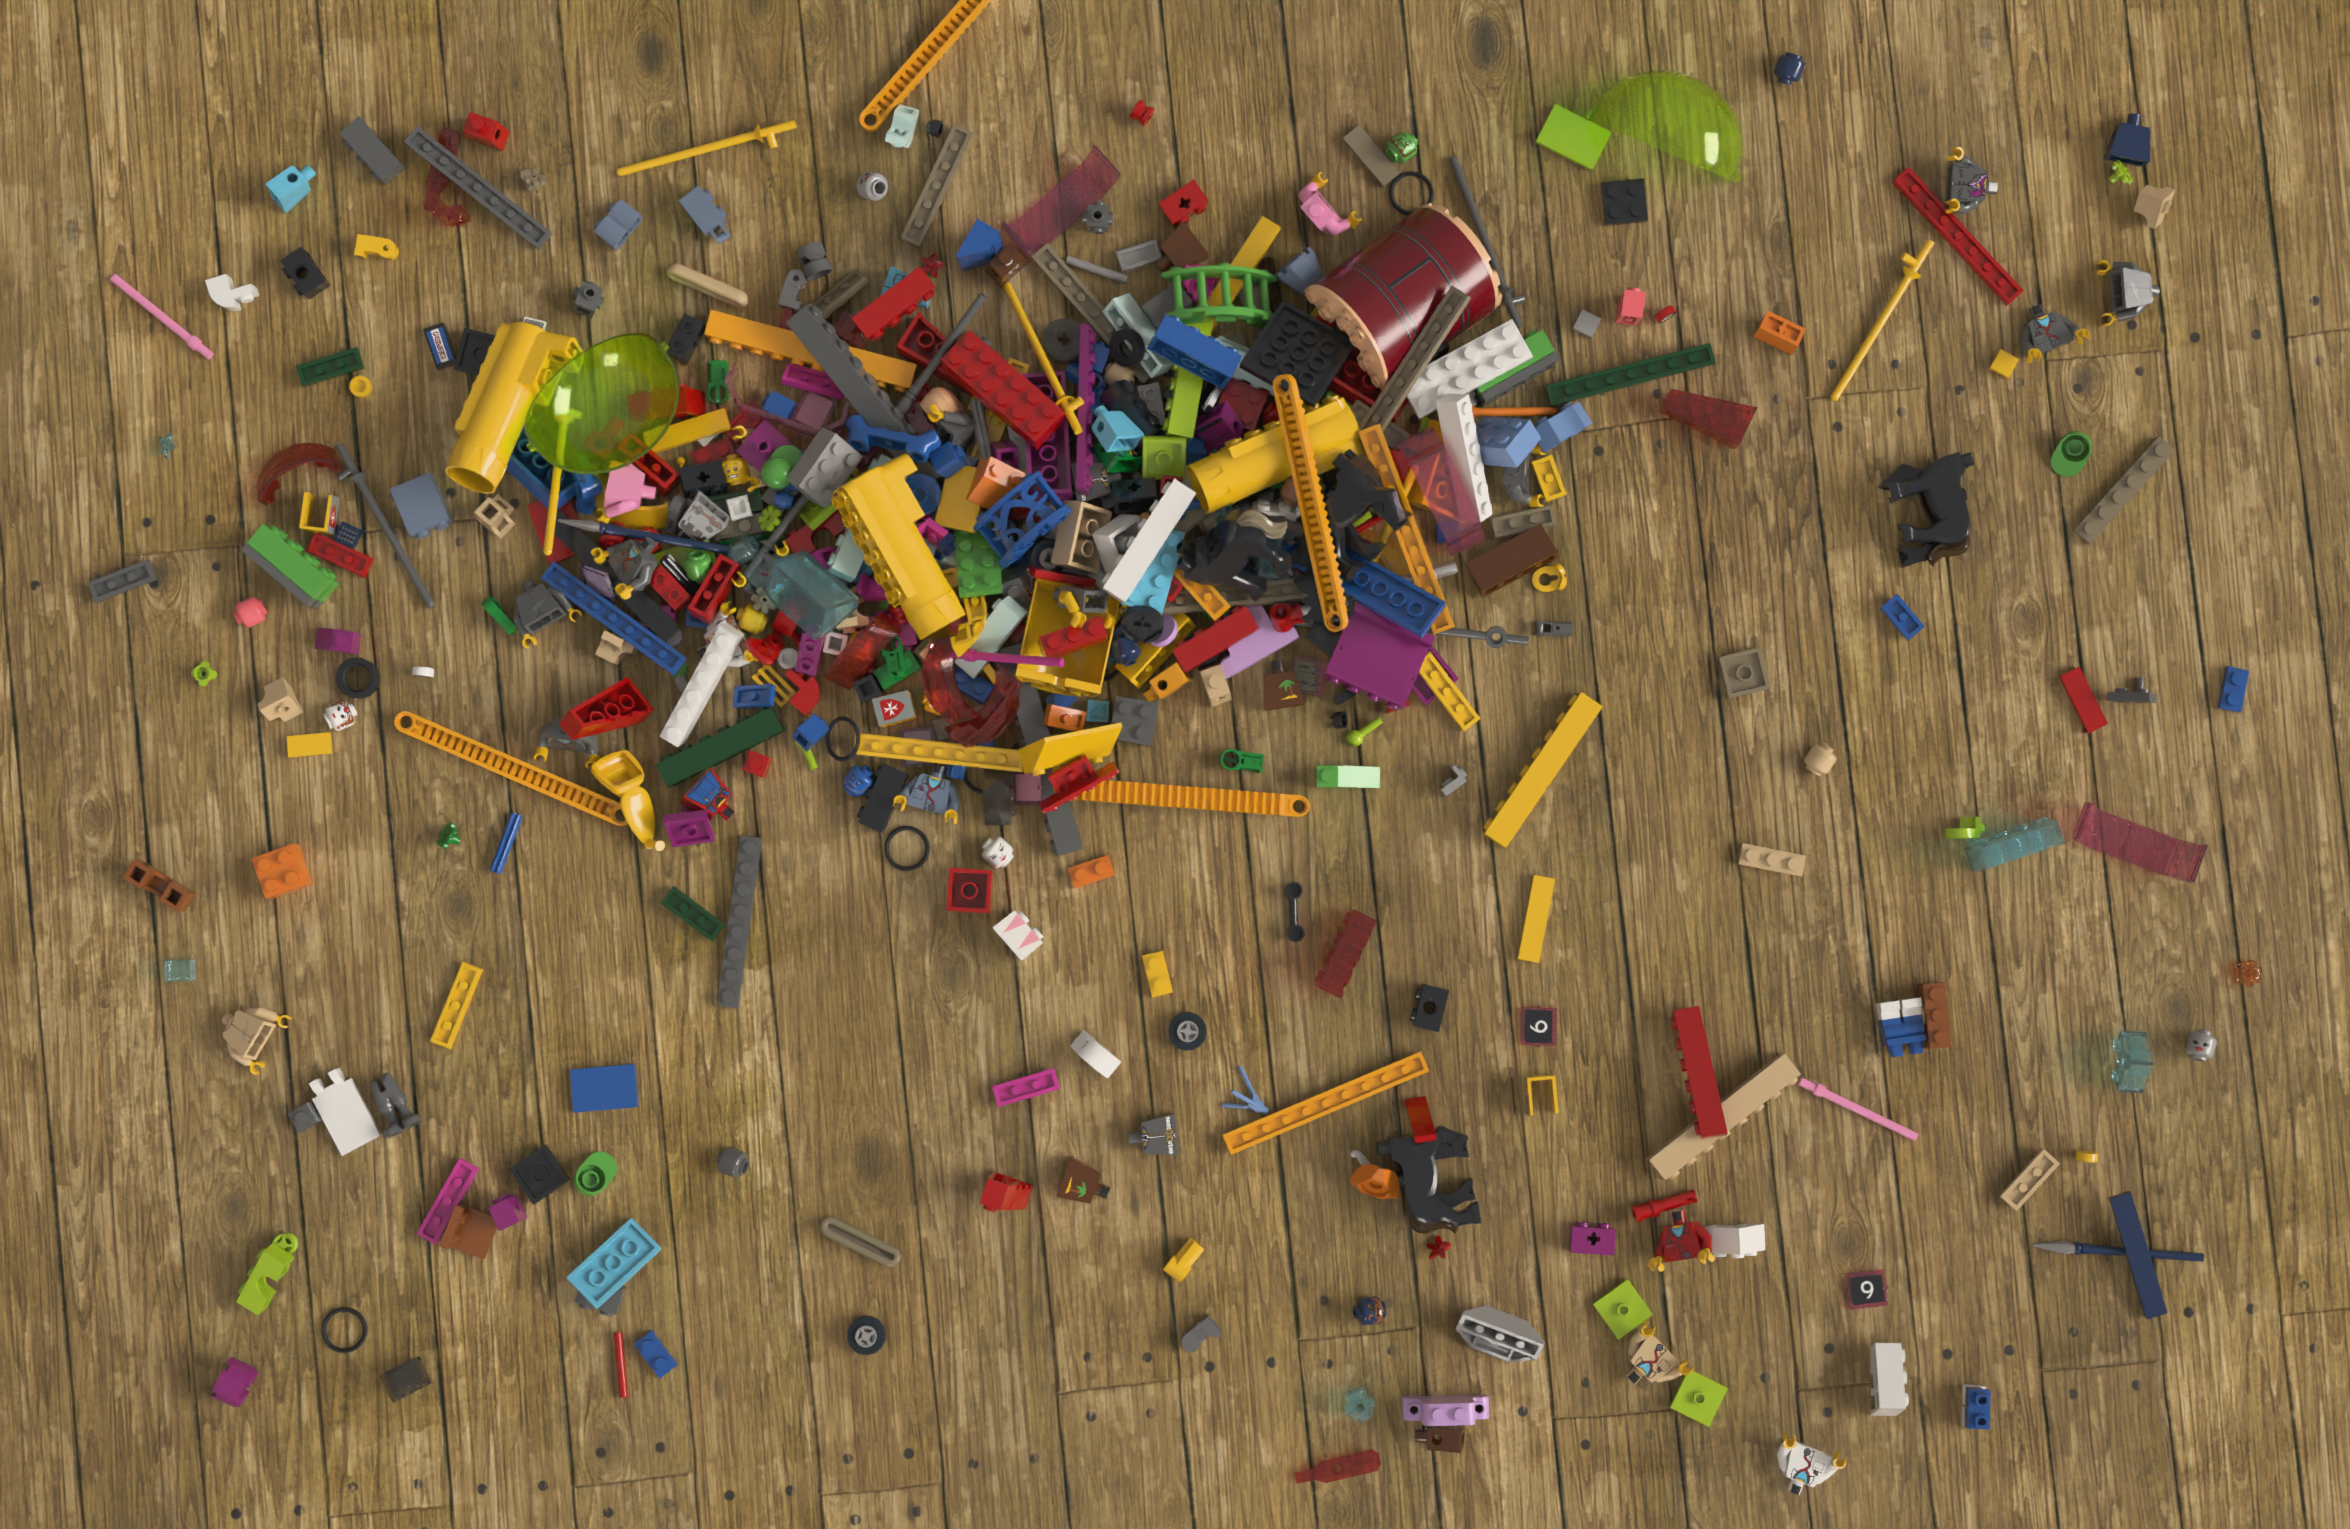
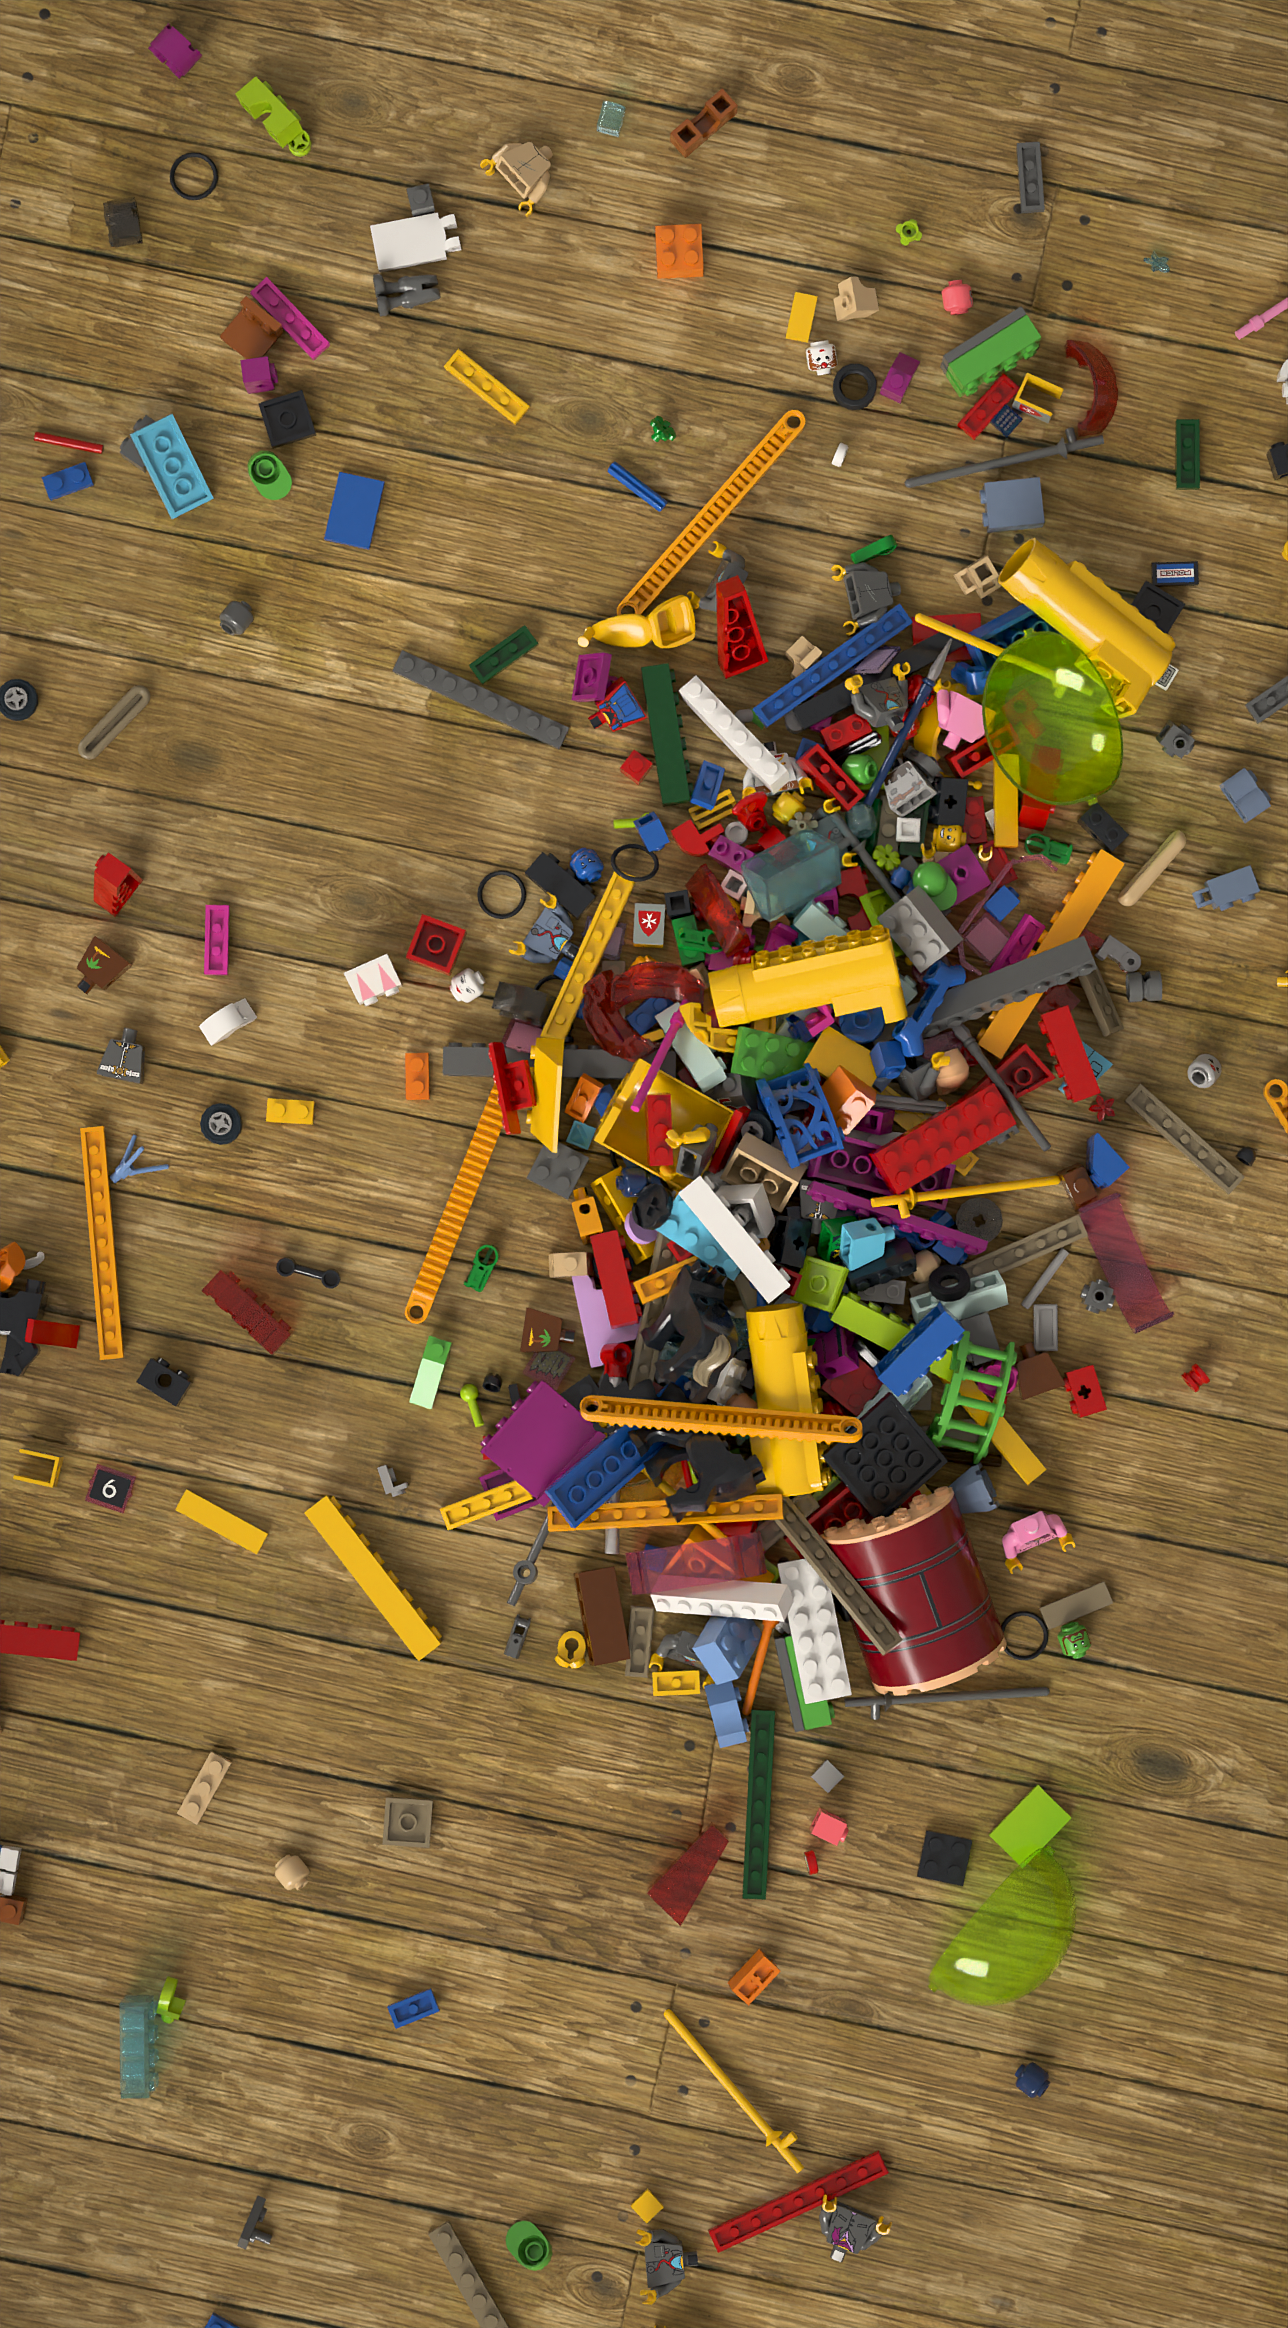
camera: 110 degrees right, 0 degrees up
yellow tile [349,375,372,398] -> none
light aqua brick [885,104,919,148] -> none
black piece [1878,452,1974,568] -> none
red tile [2058,666,2108,734] -> none
clear pink windscreen [2072,802,2208,883] -> none

